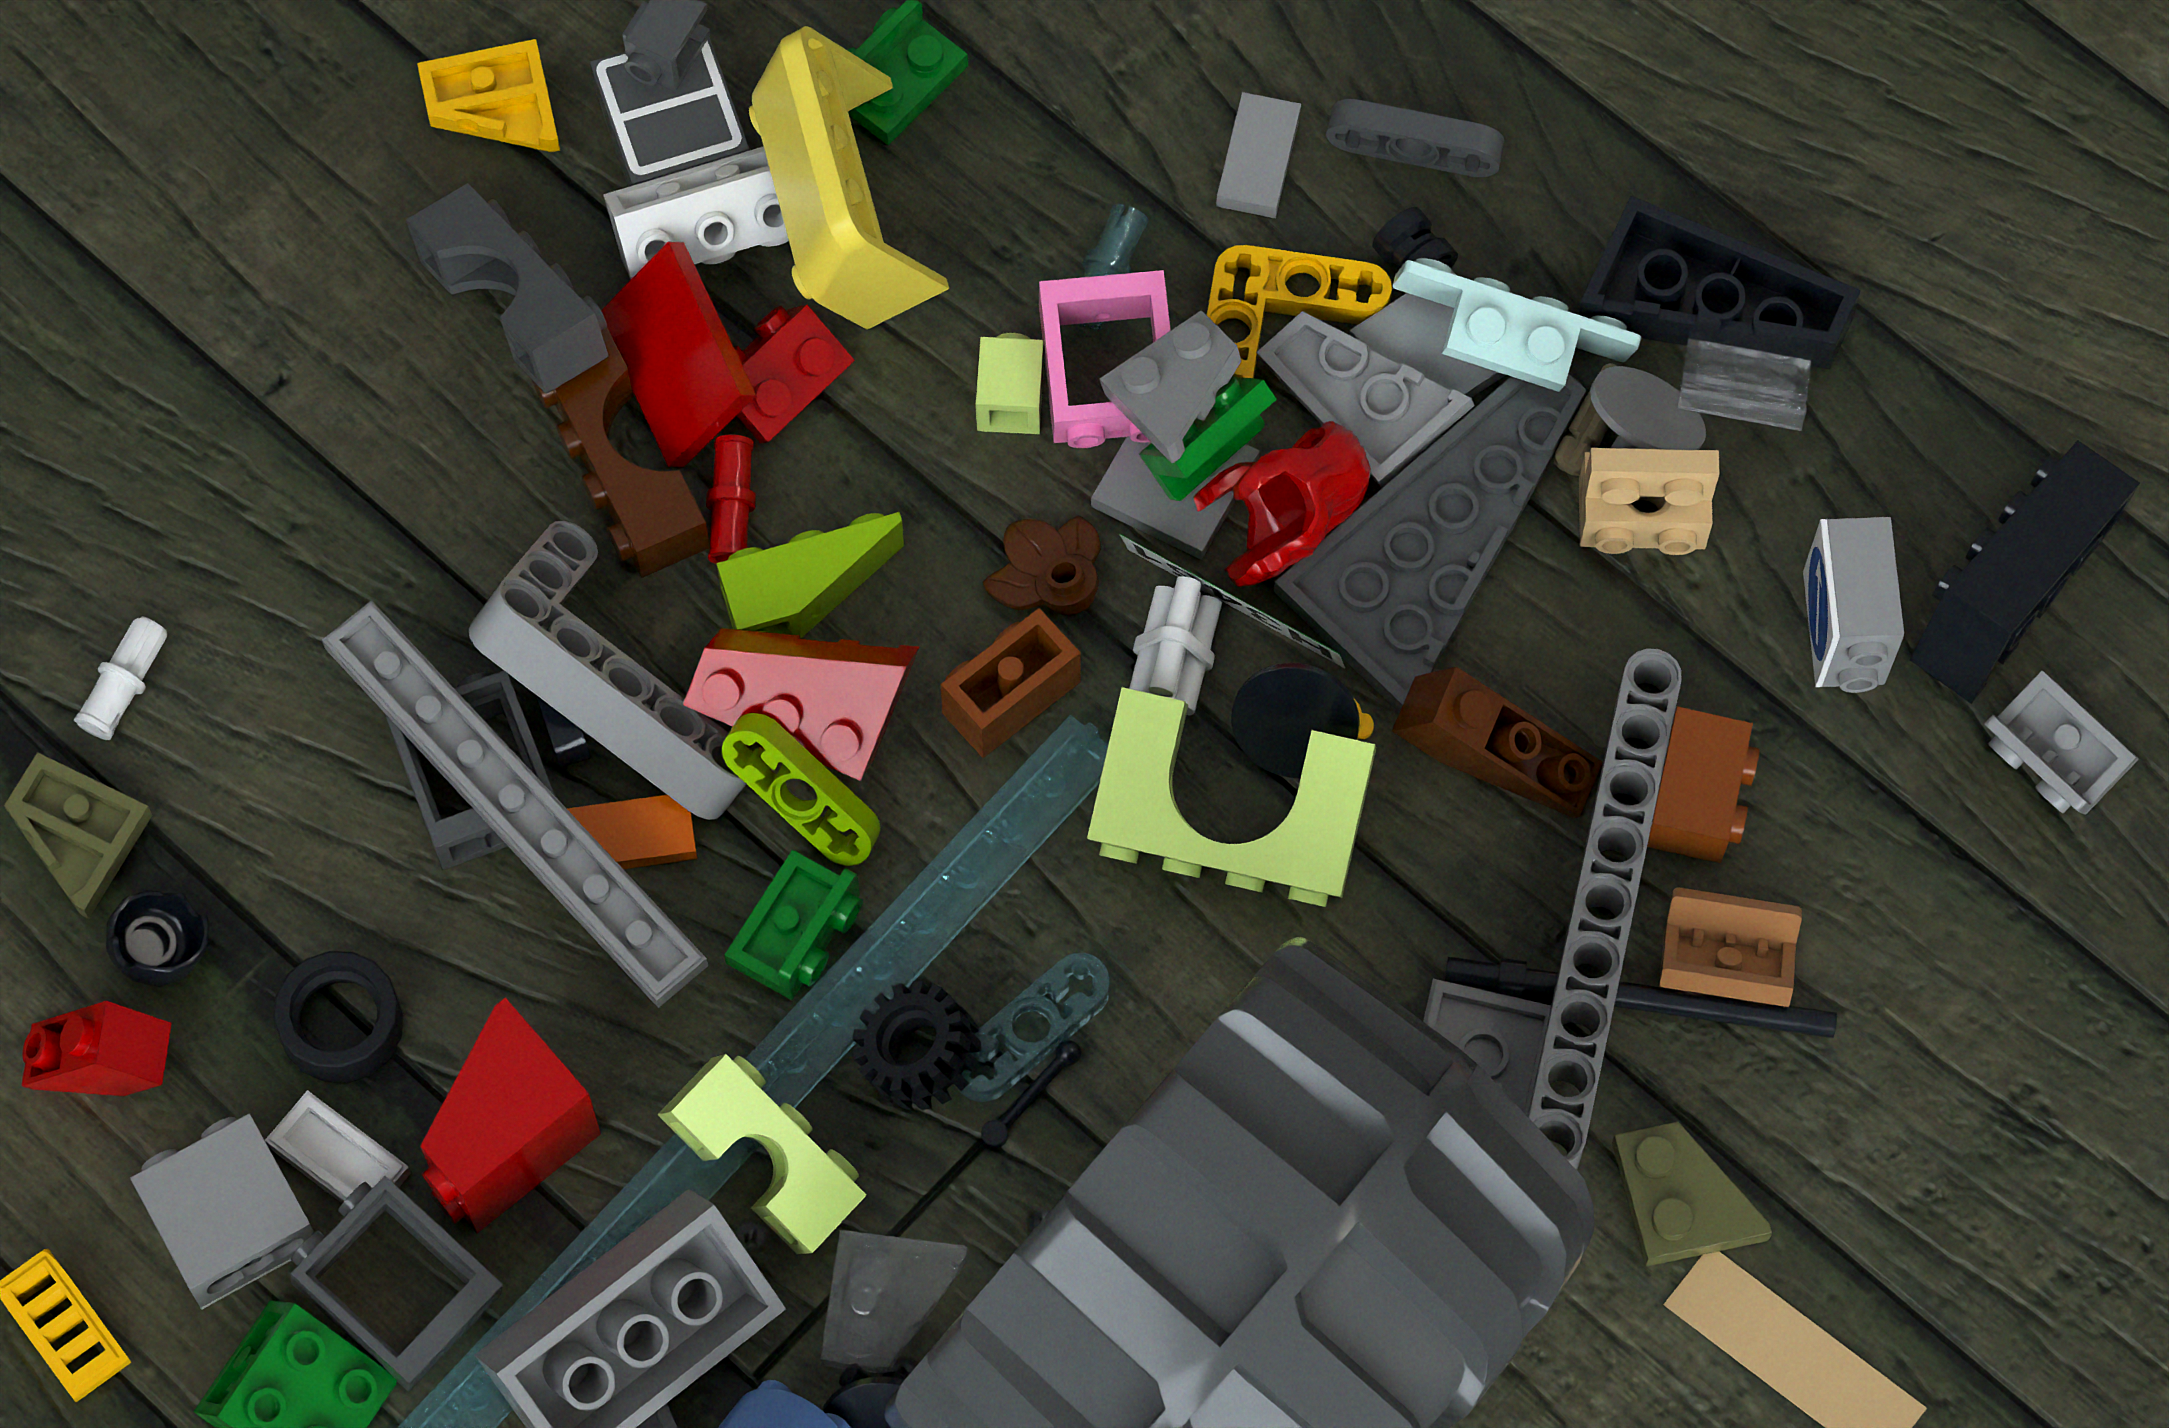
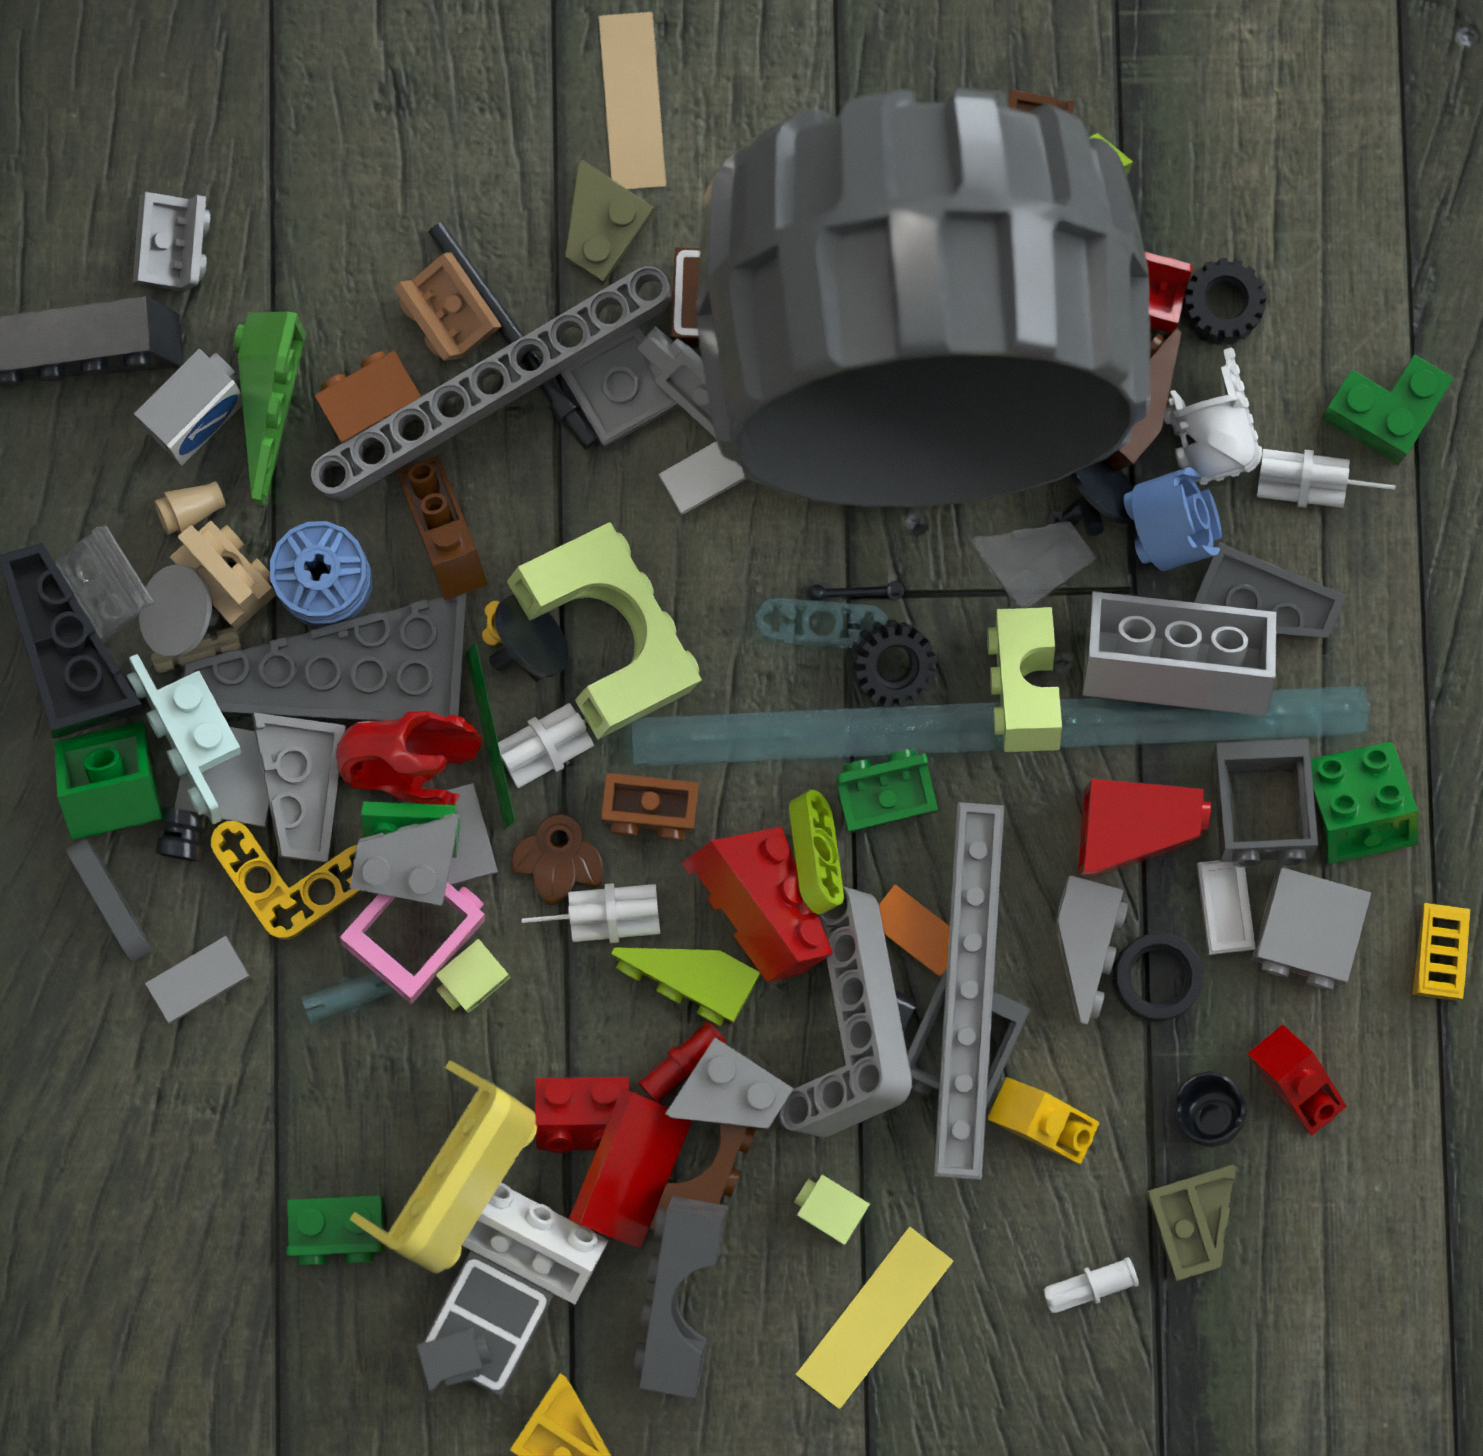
camera: 135 degrees left, 15 degrees up
none -> green slope [54,721,162,840]
none -> tan cone [154,481,226,535]
none -> bright green wedge [233,311,306,508]
none -> medium blue wheel [270,521,372,628]
none -> white piece [522,883,660,943]
none -> light grey wing [666,1038,794,1129]
none -> yellowish green brick [794,1175,870,1245]
none -> light yellow sticker [796,1227,953,1409]
none -> yellow slope [987,1077,1100,1164]
none -> light grey slope [1054,875,1128,1027]

